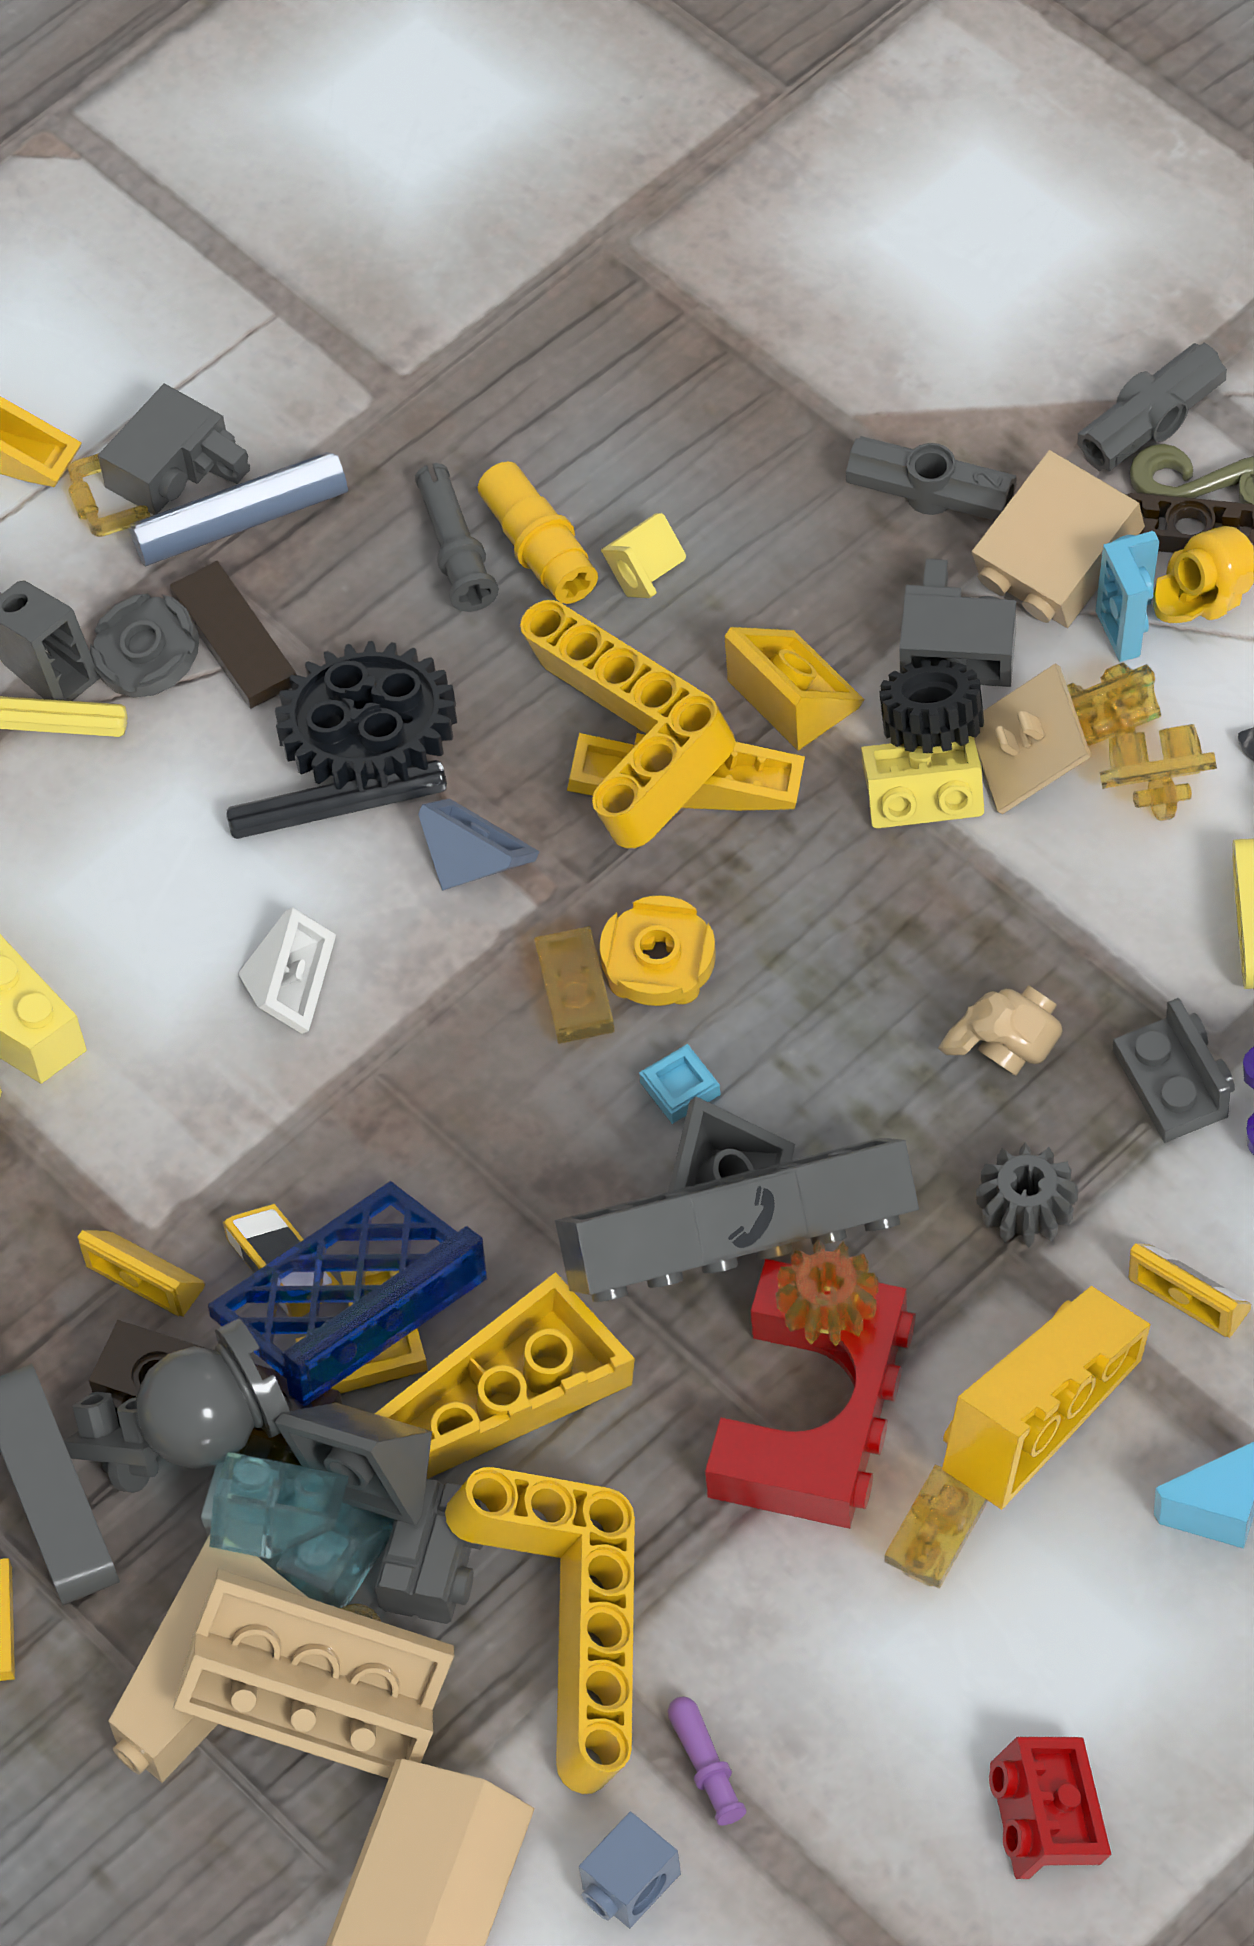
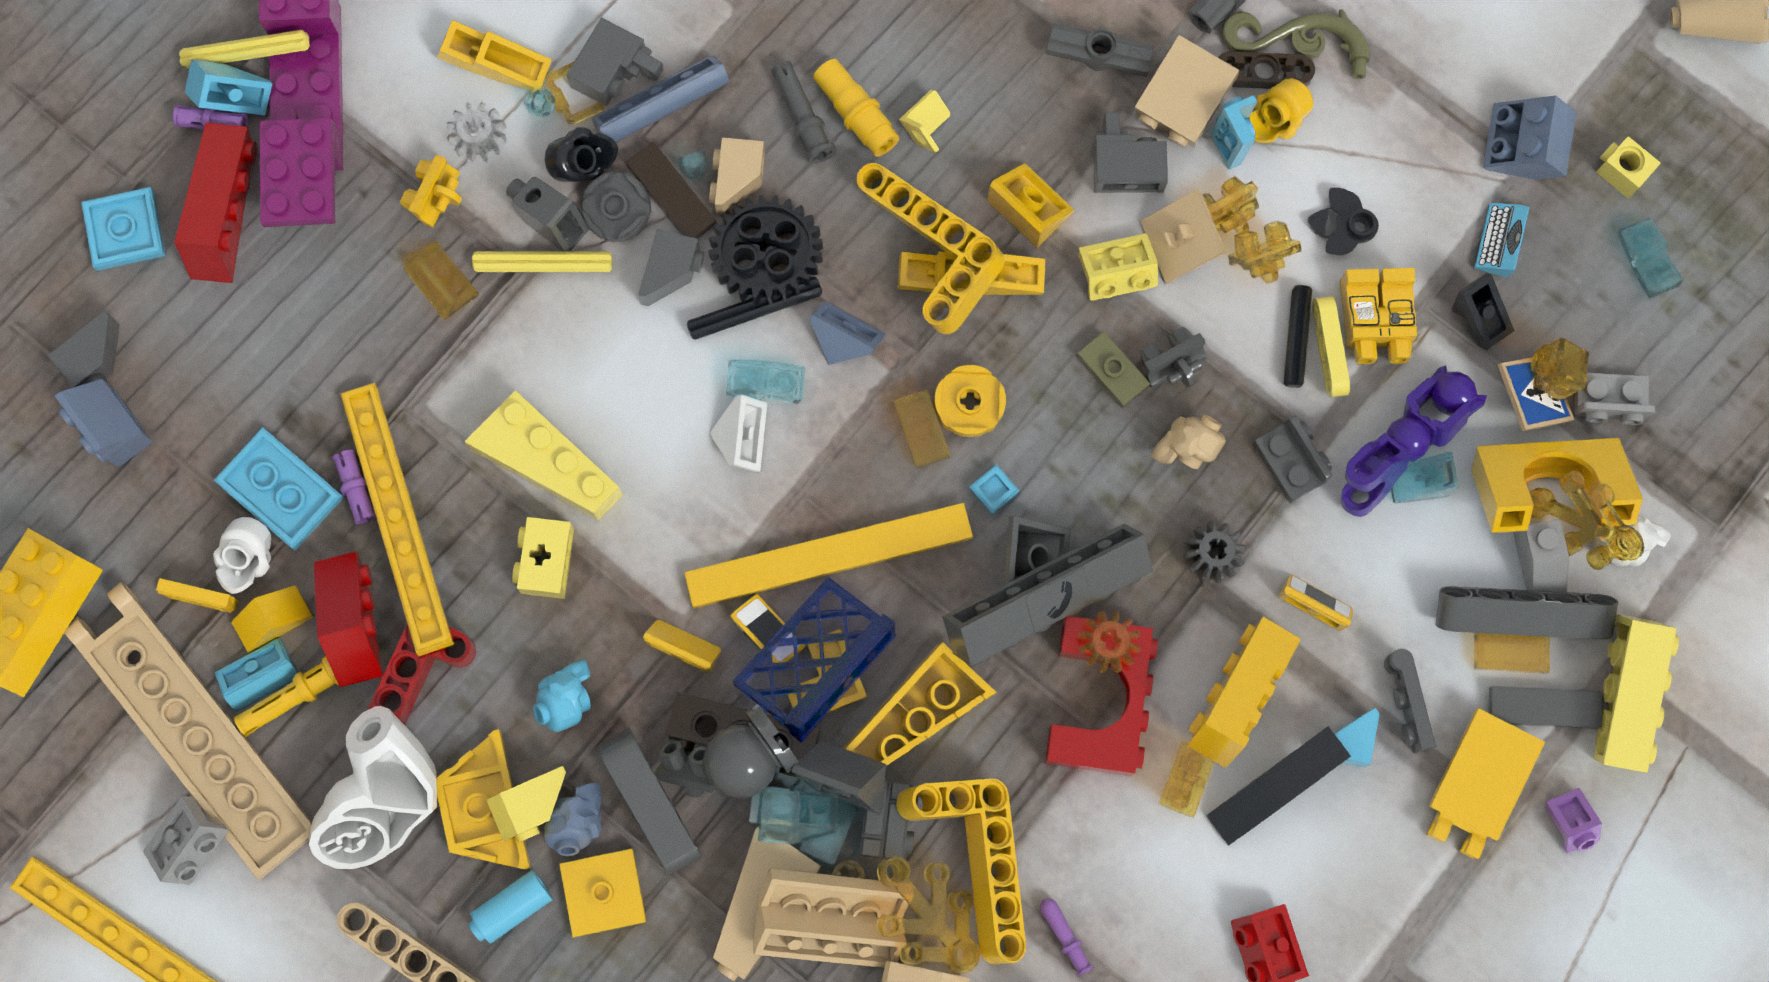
camera: 15 degrees left, 20 degrees up
black tyre [879,660,984,753] -> none
none -> clear light blue hinge [524,88,555,117]
none -> black head [544,127,618,182]
none -> dark grey slope [638,229,704,306]
none -> clear light blue hinge [677,151,708,180]
none -> yellow tile [684,503,973,609]
none -> tan slope [709,138,765,216]
none -> clear light blue slope [726,360,805,404]
none -> clear yellow plant [876,856,980,974]
none -> olive plate [1076,331,1150,409]
none -> dark grey hips [1140,327,1207,389]
none -> black slope [1206,726,1351,846]
none -> black axle [1283,285,1312,388]

